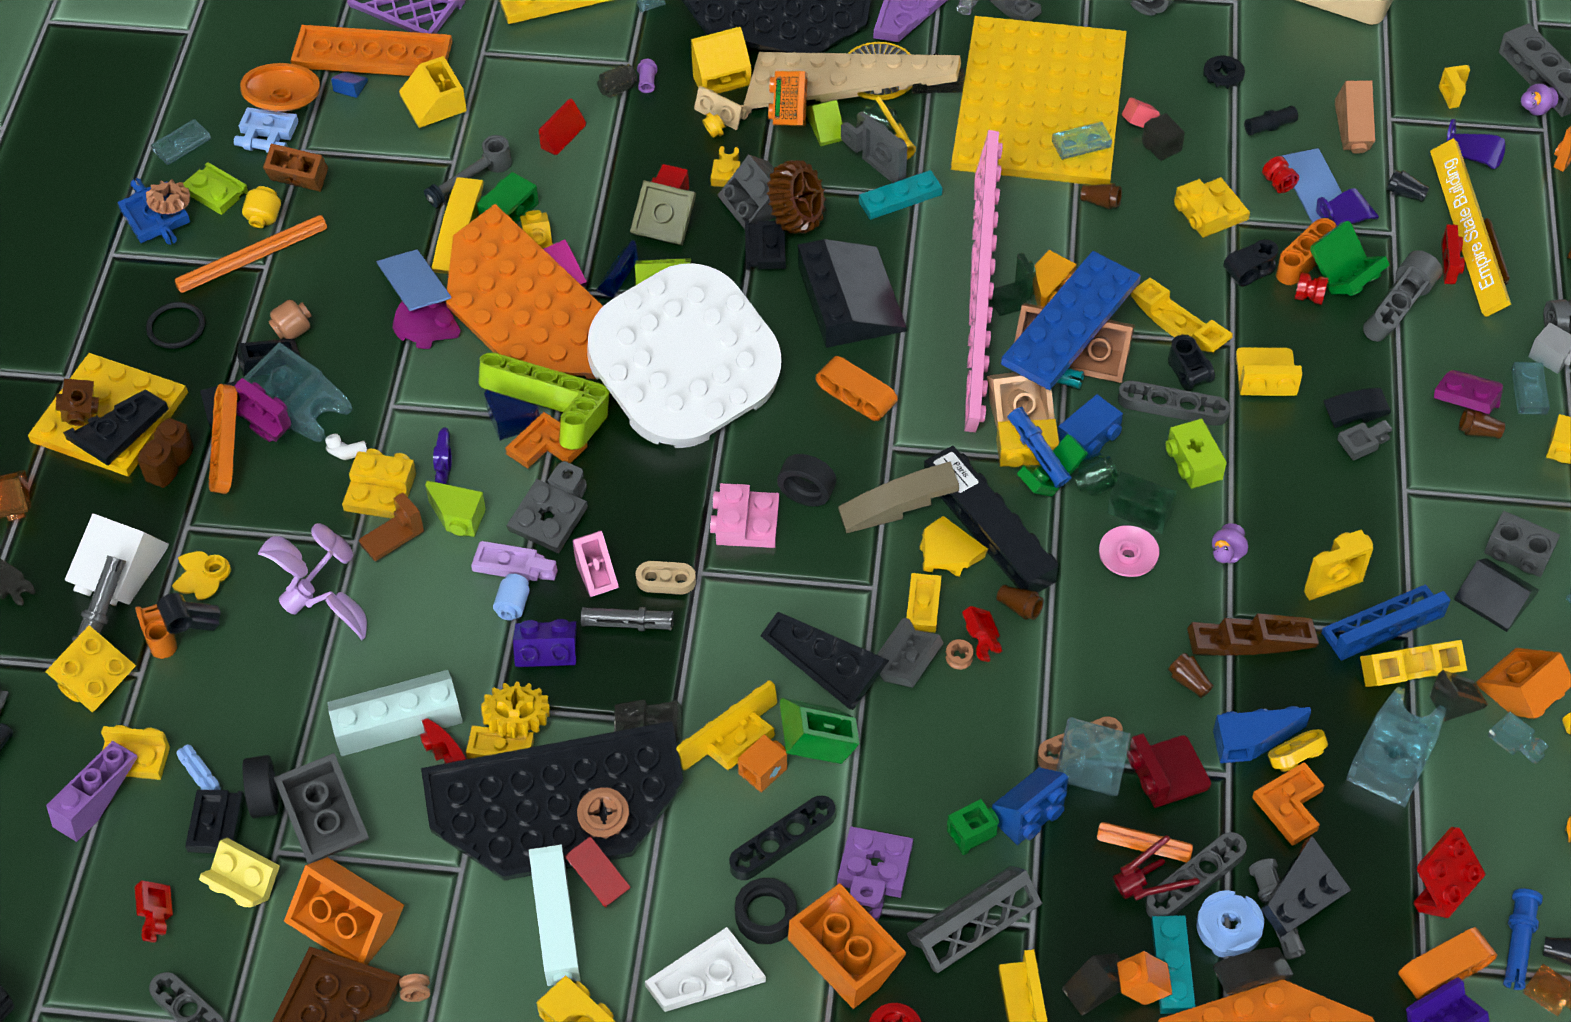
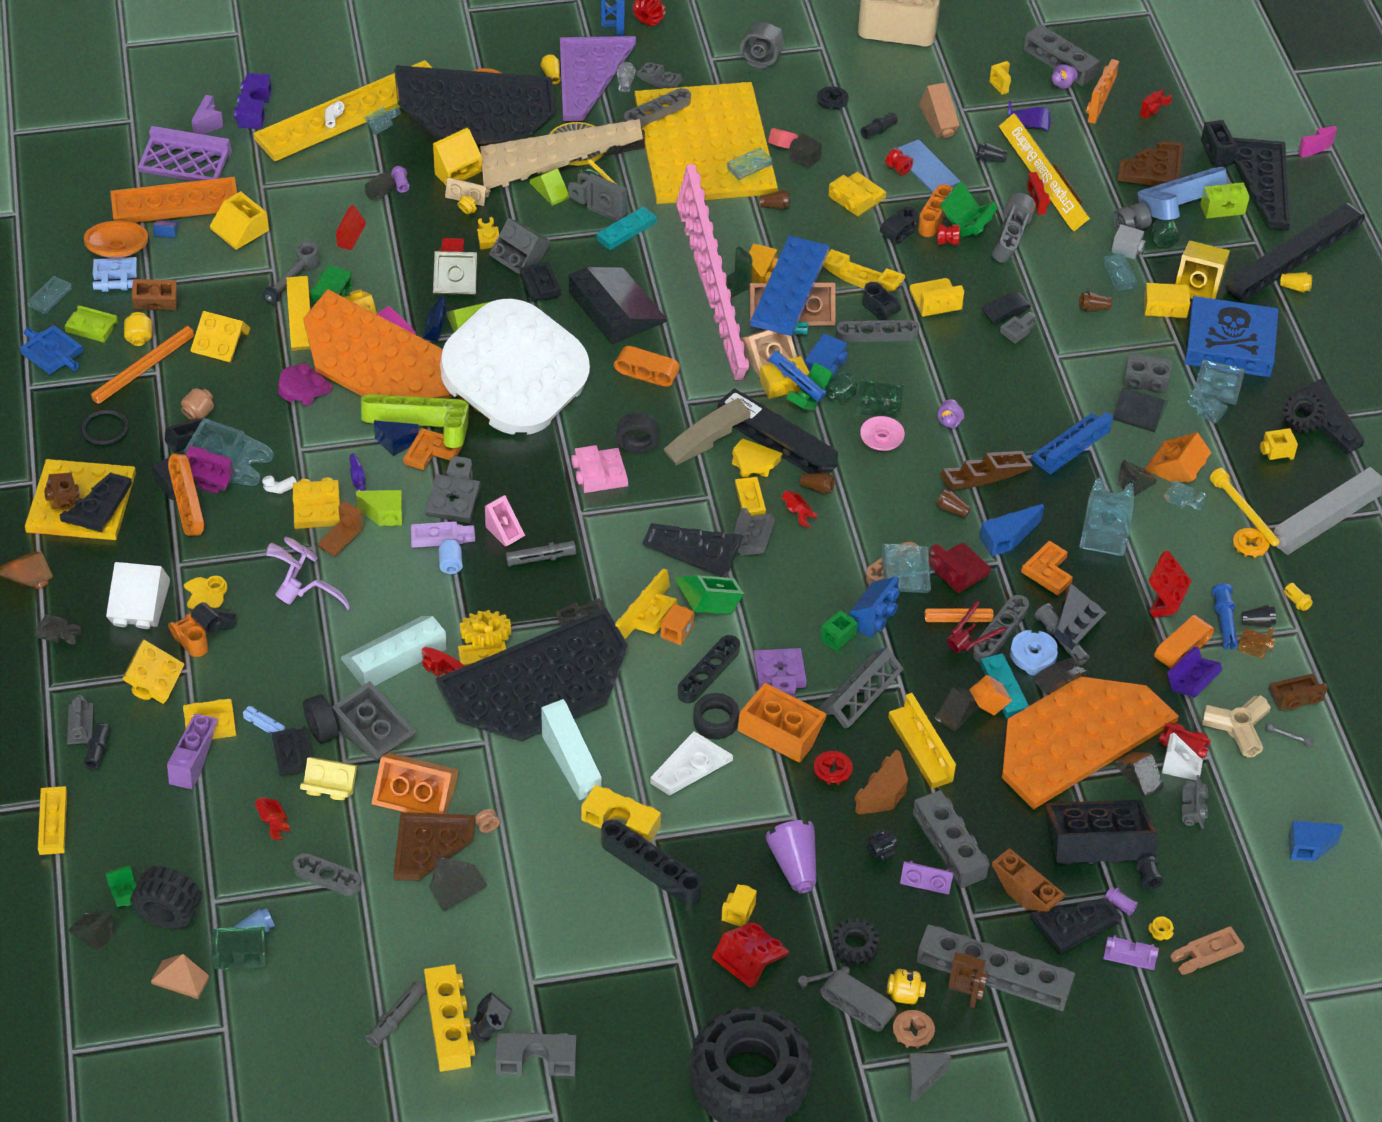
camera: 20 degrees left, 5 degrees down
dark grey pin [72,555,126,641] -> none
reddish brown brick [138,418,194,488] -> none
nougat gear [146,179,190,214] -> none
medium blue piece [376,249,451,311] -> none
dark purple bracket [513,619,577,667] -> none
red slope [565,836,631,908] -> none
nougat gear [577,788,629,839] -> none
tan plate [636,561,696,594] -> none
reddish brown gear [766,160,826,234] -> none
orange slope [768,71,808,127] -> none
nougat bush [946,639,973,670] -> none
lime brick [1165,418,1227,489] -> none
yellow plate [1268,729,1328,772] -> none
yellow plate [1304,530,1373,601] -> none
dark purple piece [1316,188,1379,225] -> none
yellow arch [1360,640,1467,687] -> none
magenta slope [1434,370,1503,414] -> none
none -> yellow bracket [191,311,250,363]
none -> dark grey beam [624,88,691,127]

